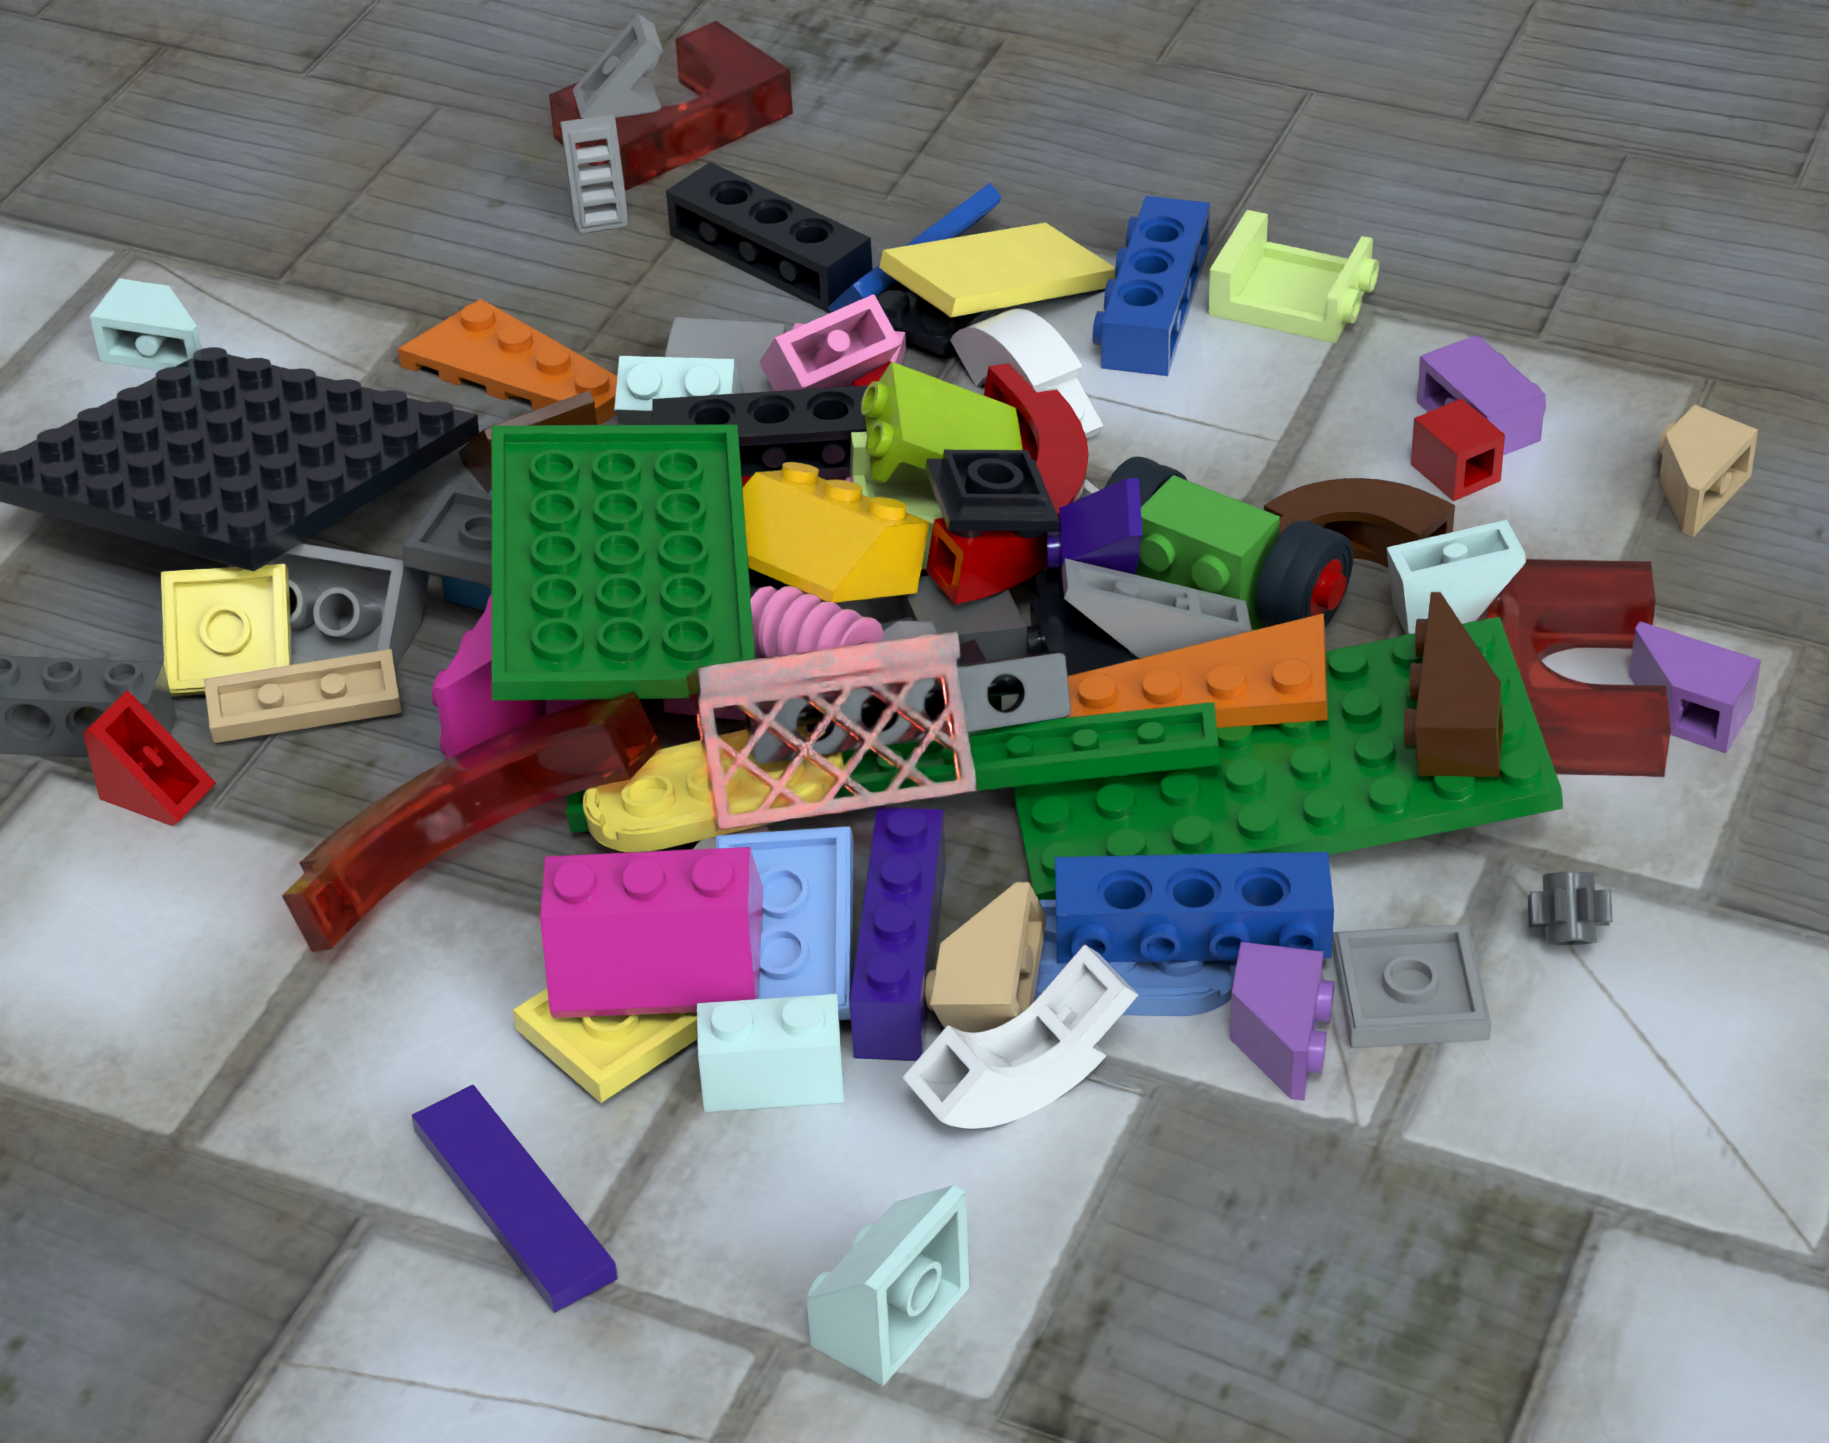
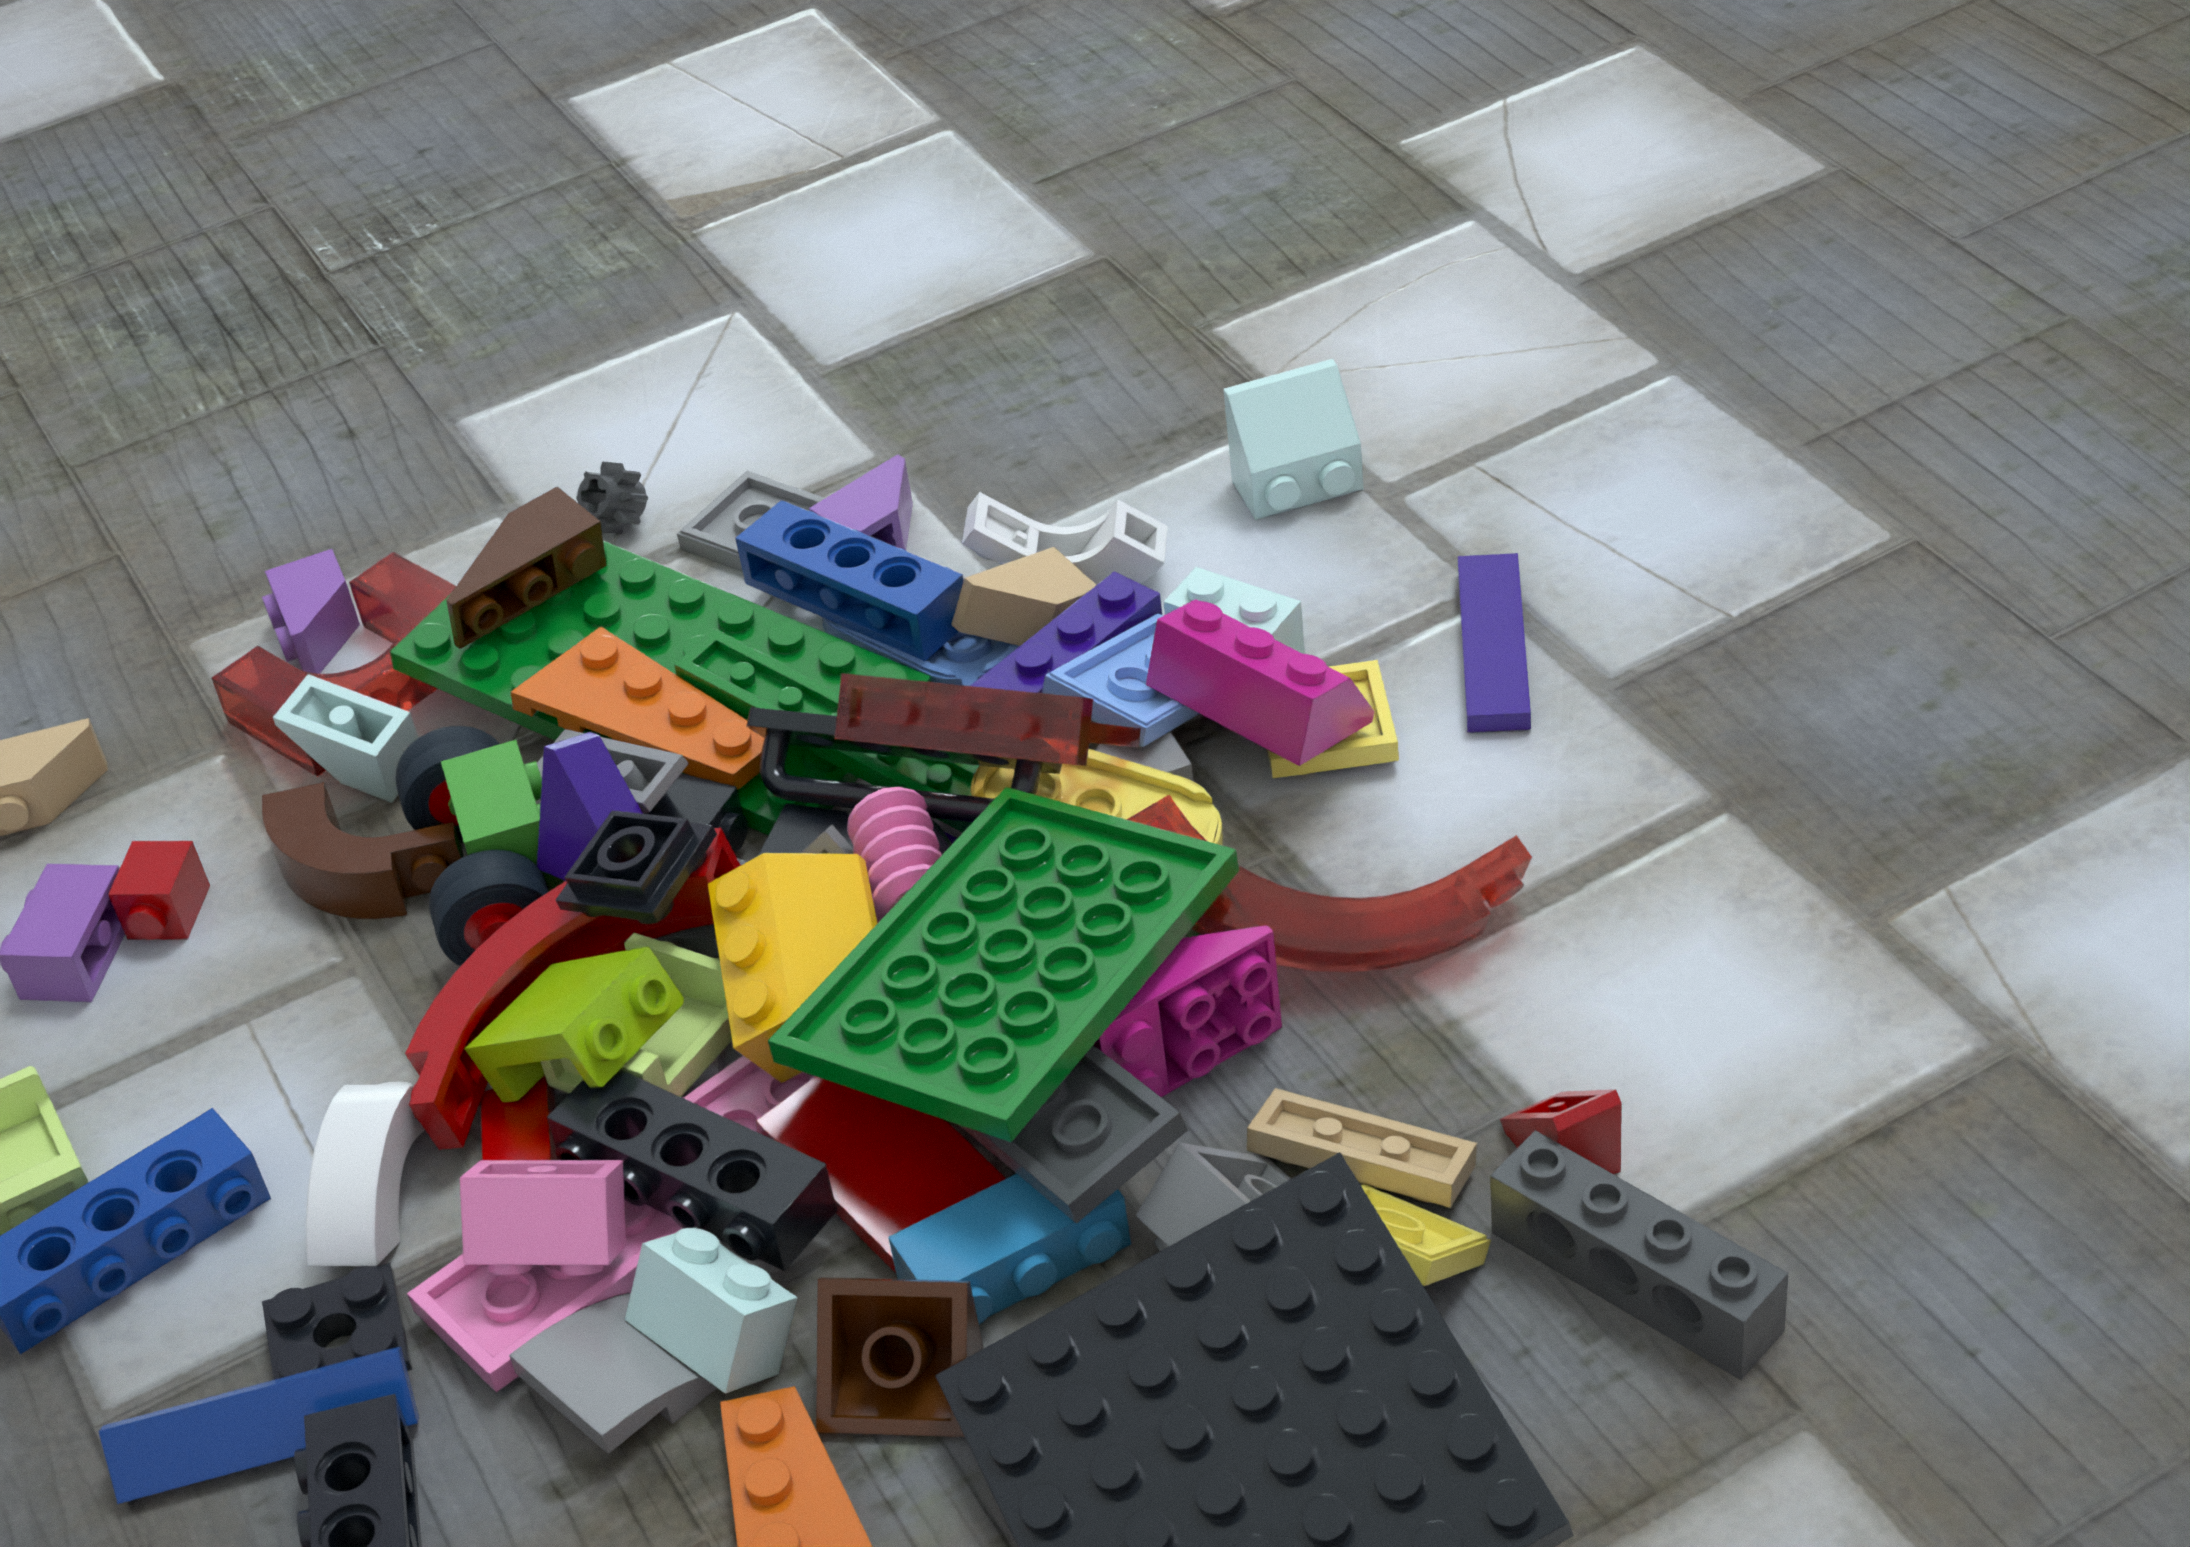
camera: 140 degrees left, 0 degrees up
light yellow tile [879,222,1116,317] -> none

